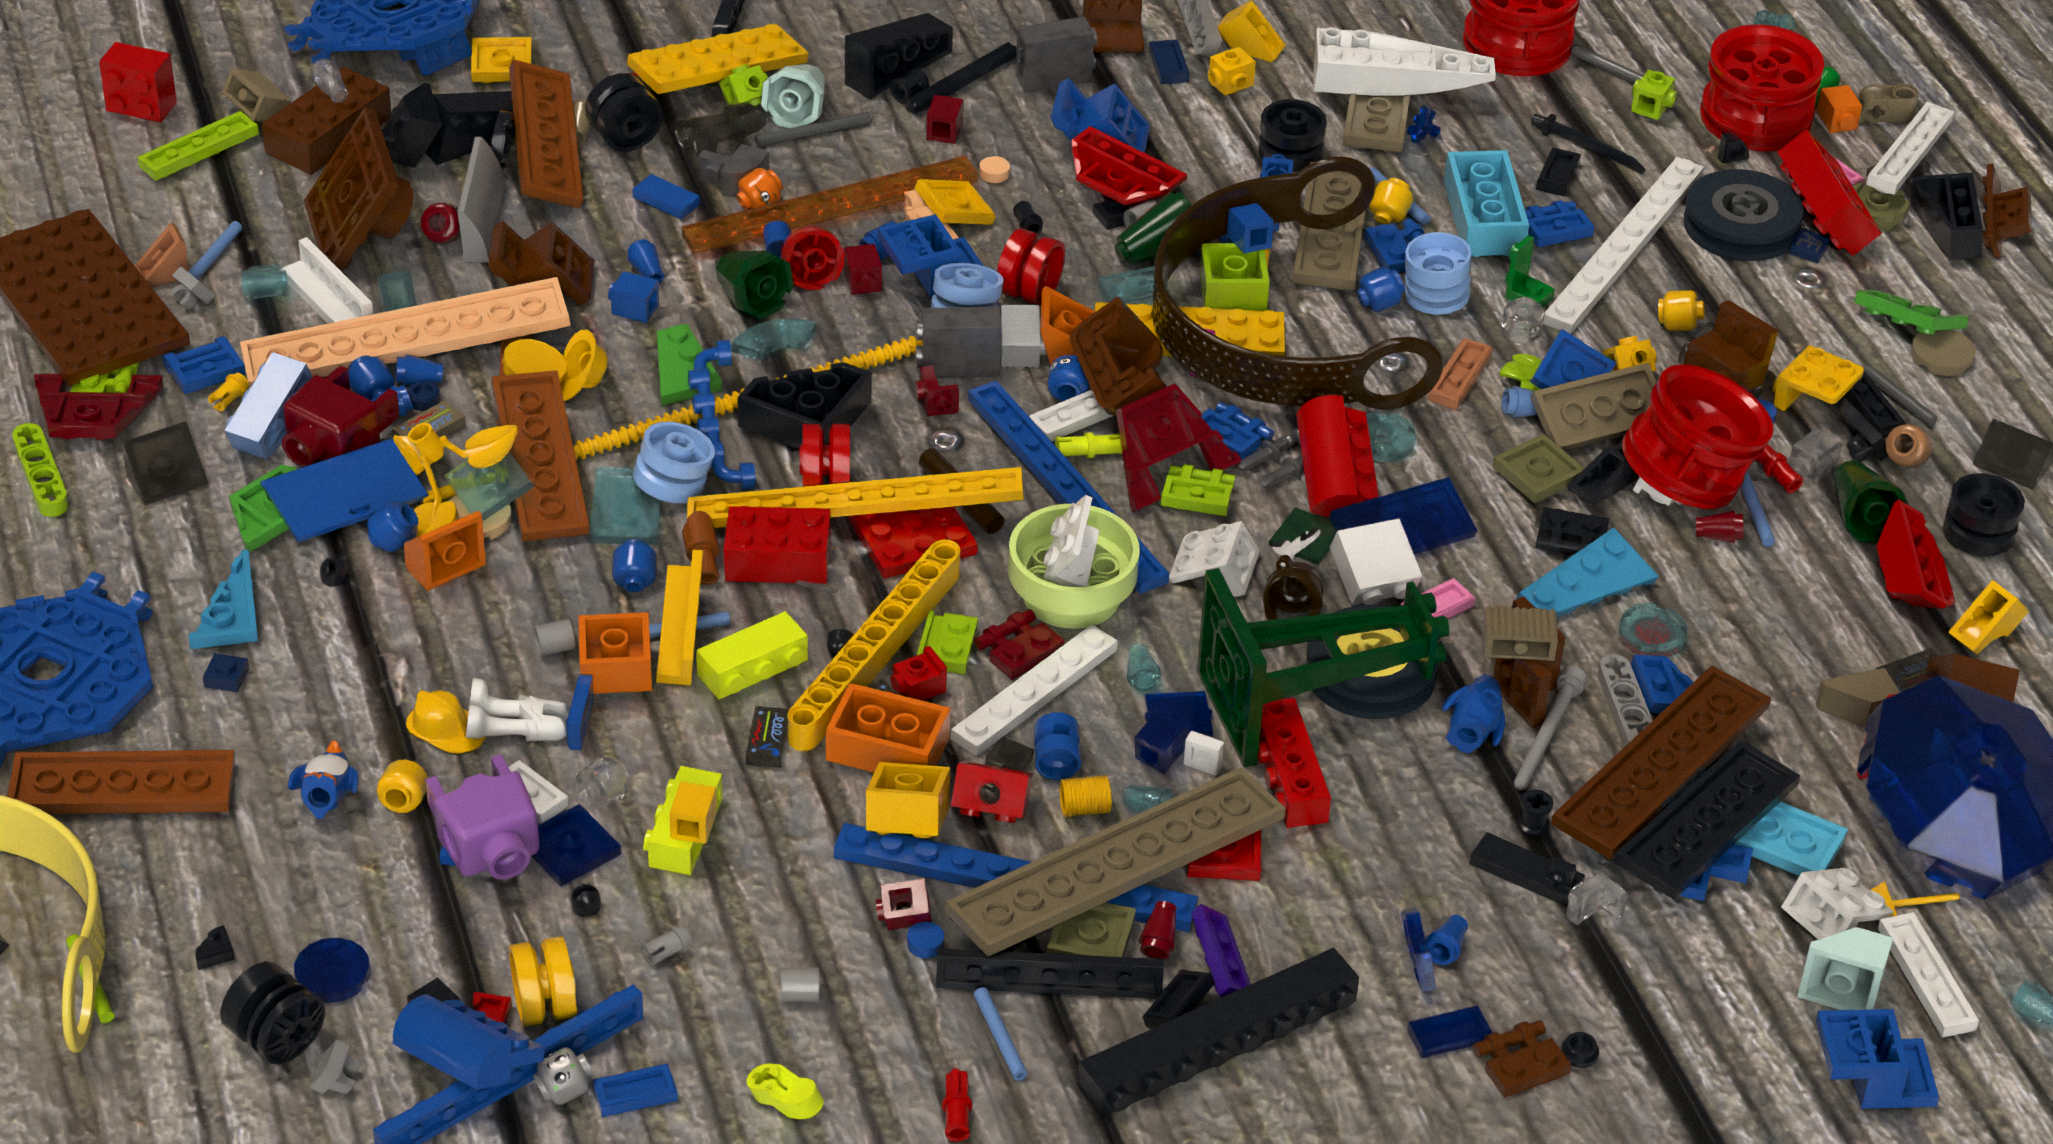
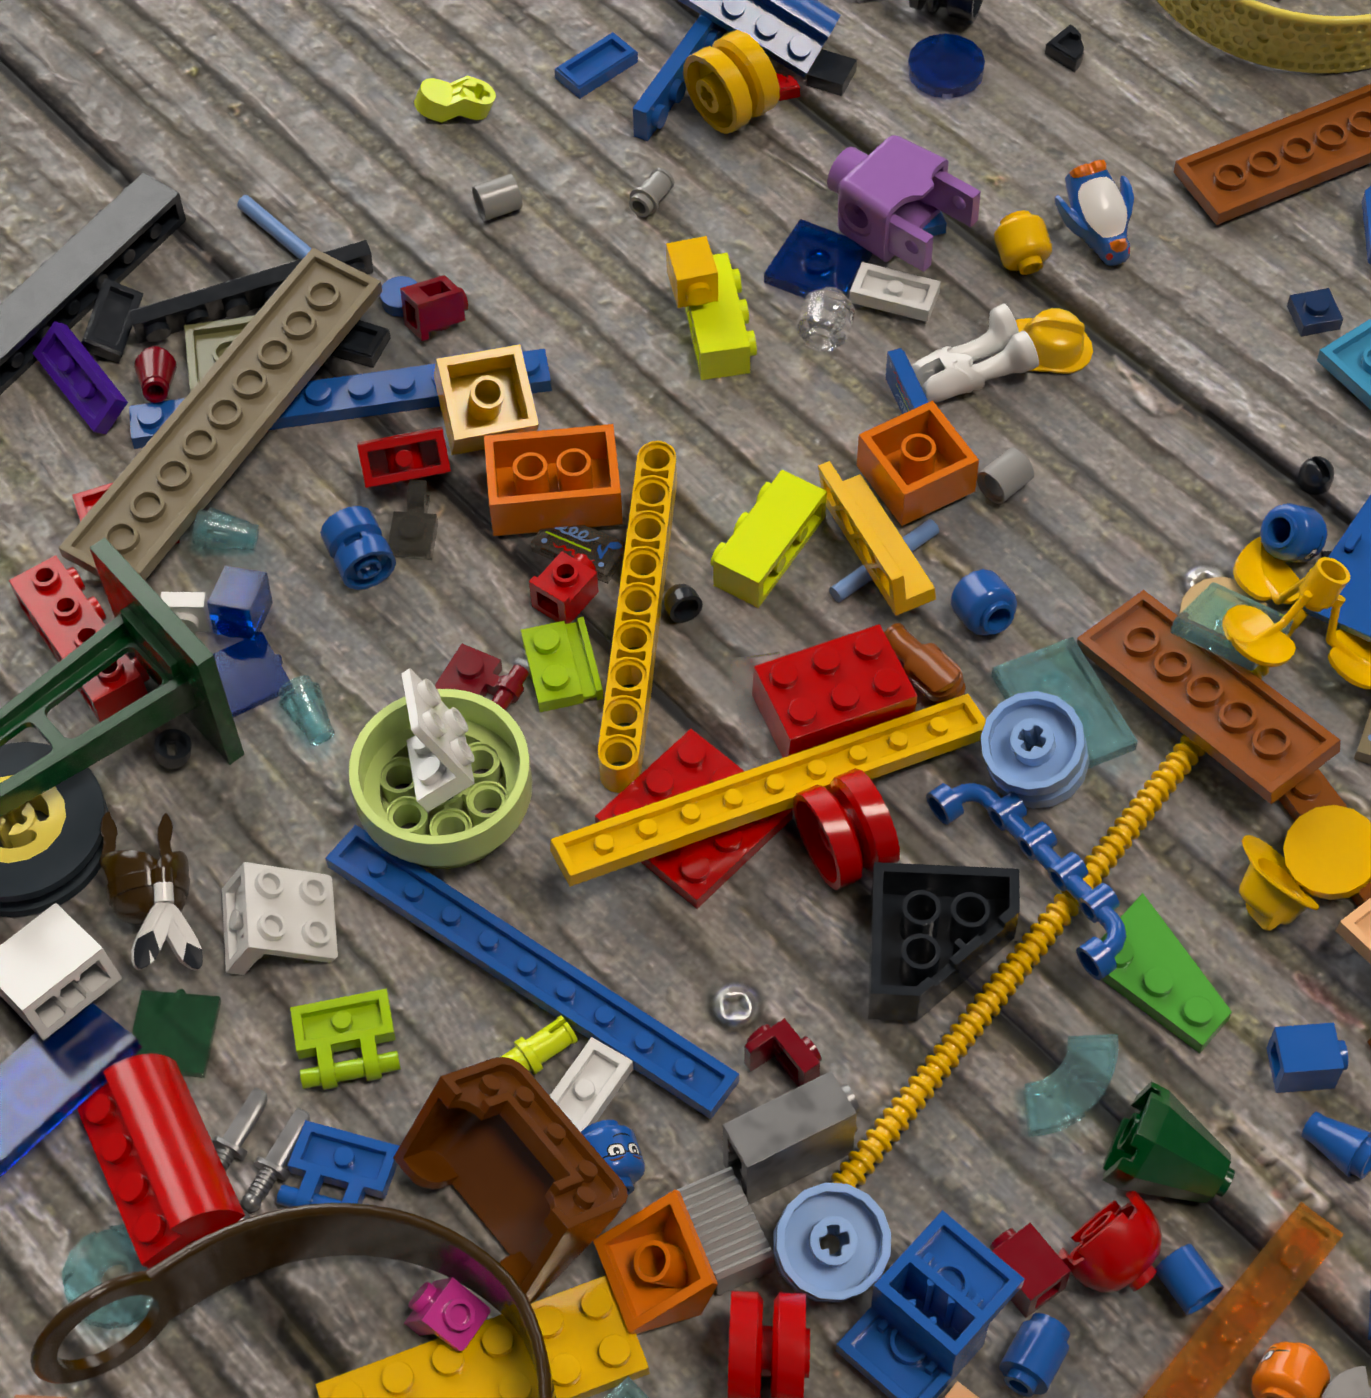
camera: 160 degrees right, 15 degrees up
orange slope [404,511,486,591] -> none
light grey head [532,1047,593,1105] -> none
black hinge [571,884,601,917] -> none
clear smoke tile [746,706,789,768] -> none
dark brown piece [919,448,1005,534] -> none
red axle [942,1068,972,1142] -> none
white plate [951,624,1118,756] -> none
yellow piece [1059,775,1112,818] -> none
dark red wing [1116,383,1242,512] -> none

